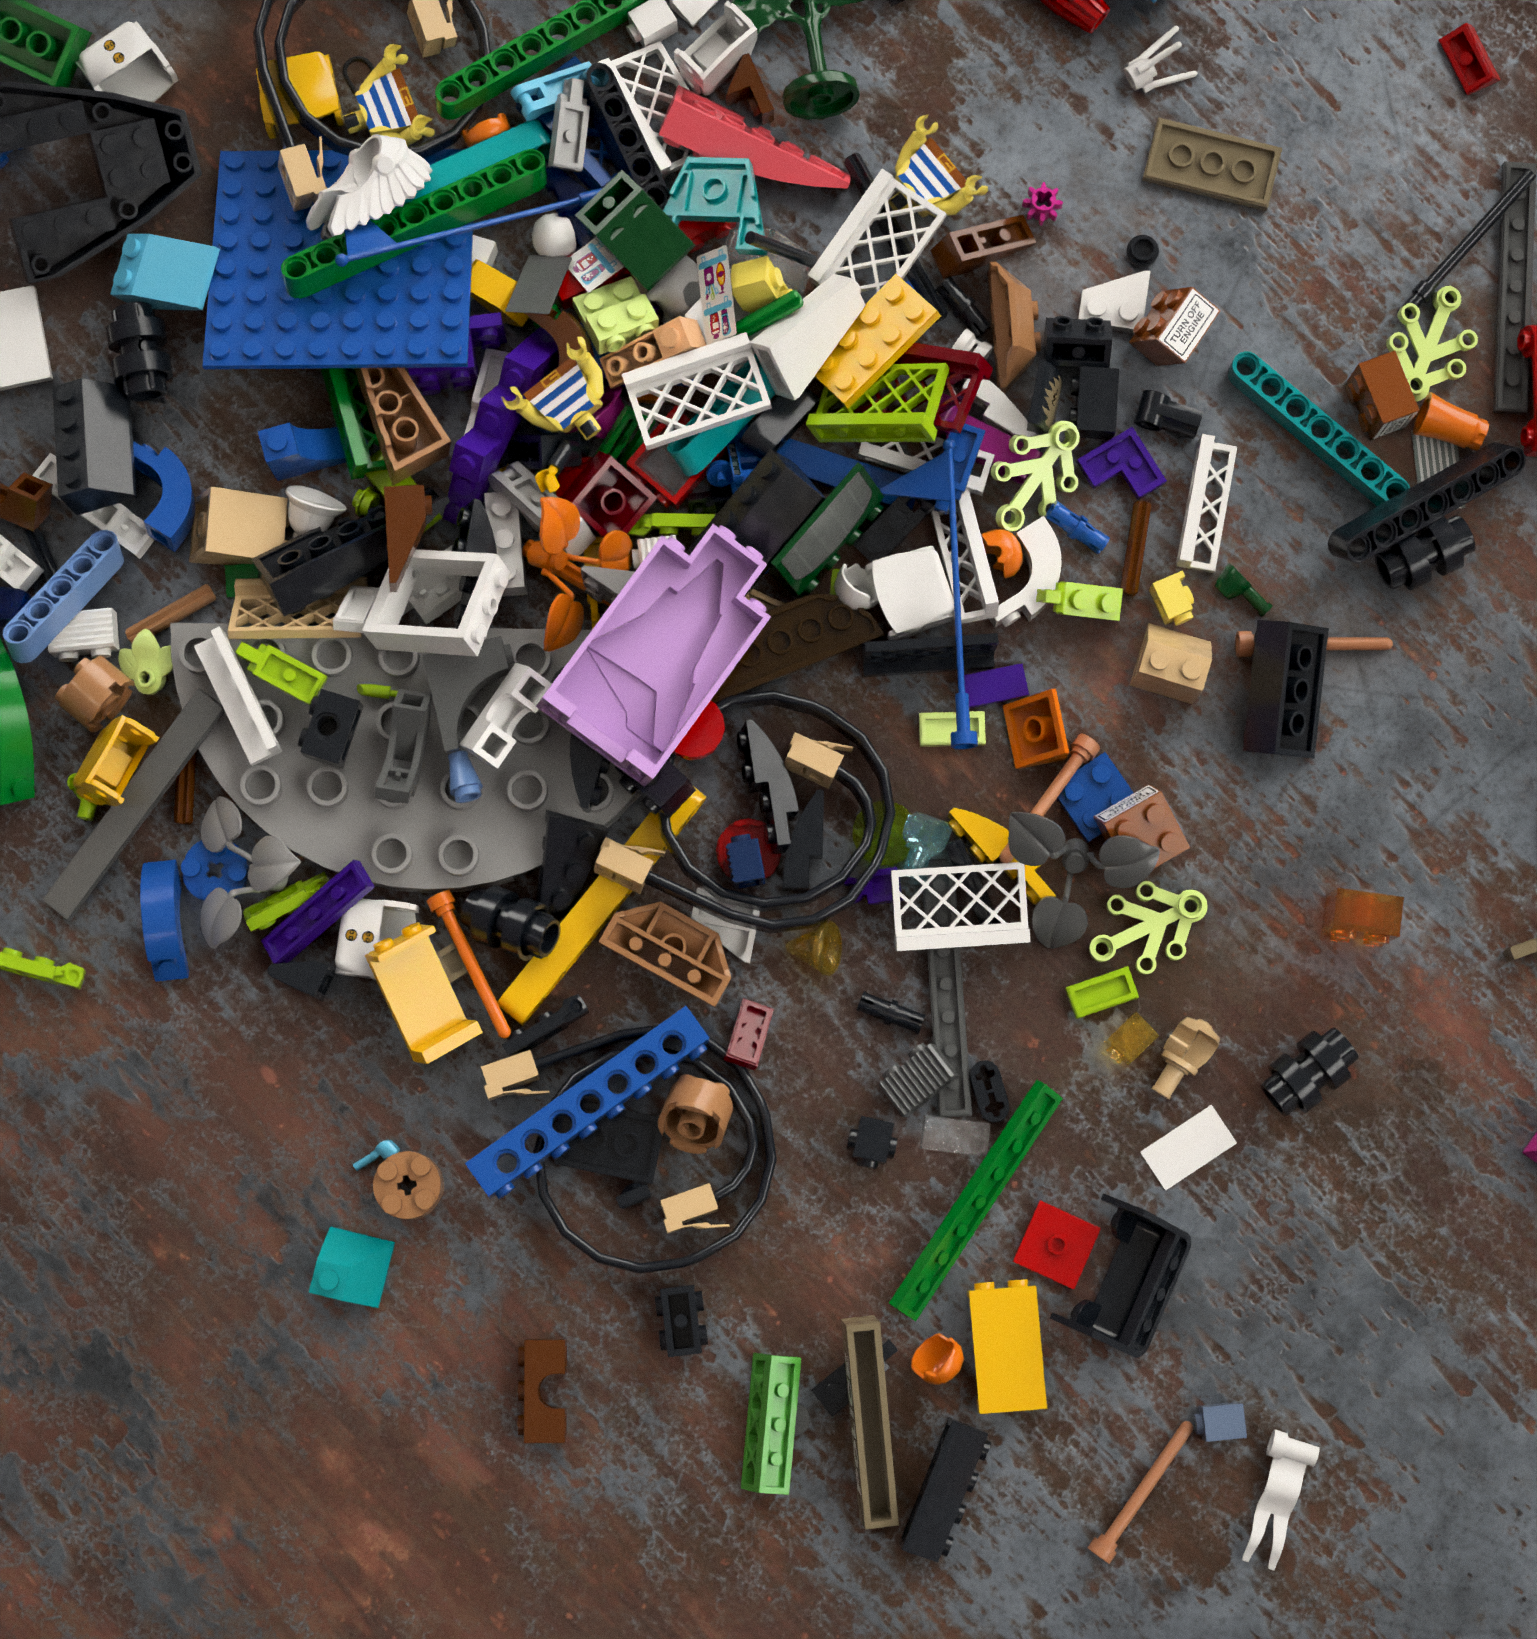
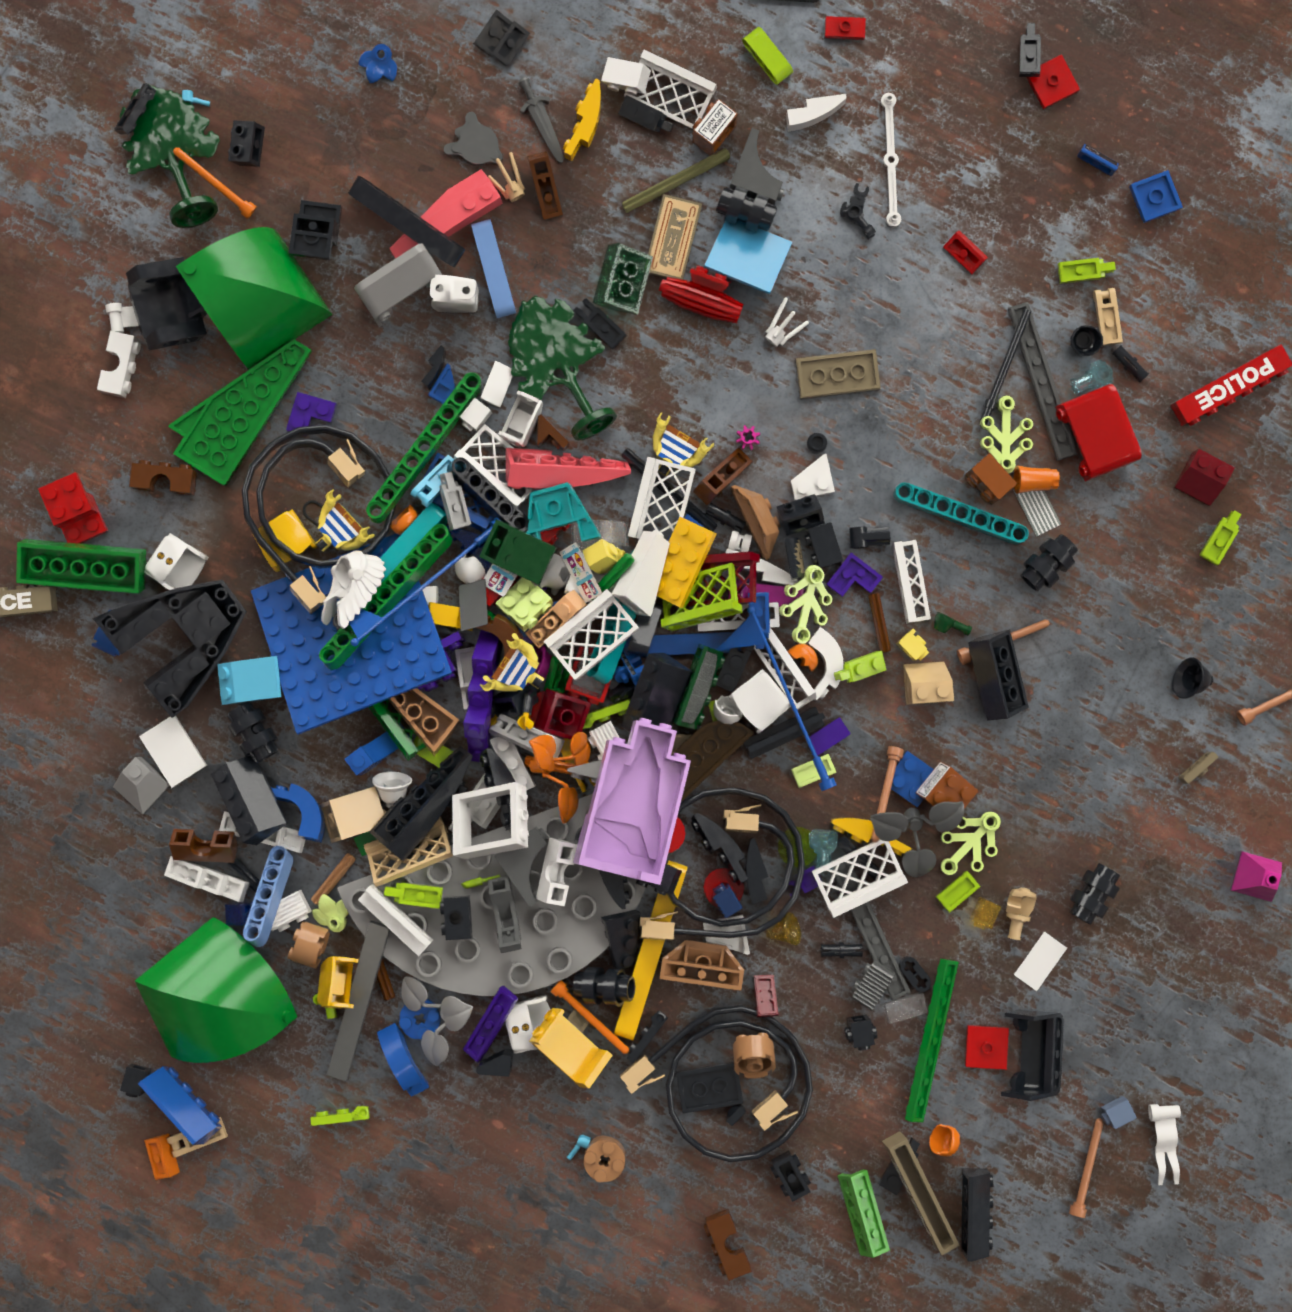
camera: 20 degrees left, 5 degrees up
lime hinge [243,872,329,931] -> none
teal slope [308,1226,395,1308] -> none
white tile [333,585,380,633] -> none
lime plate [352,486,380,516] -> none
reddish brown slope [384,485,432,592] -> none
medium blue cone [448,751,483,803] -> none
blue brick [465,1006,710,1199] -> none
black bar [745,231,817,268] -> none
yellow panel [967,1279,1047,1414] -> none
orange slope [1002,689,1069,769] -> none
blue pin [1045,500,1110,554] -> none
brick [1129,287,1221,366] -> none
clear orange brick [1321,888,1404,947] -> none
black beam [1328,442,1526,563] -> none

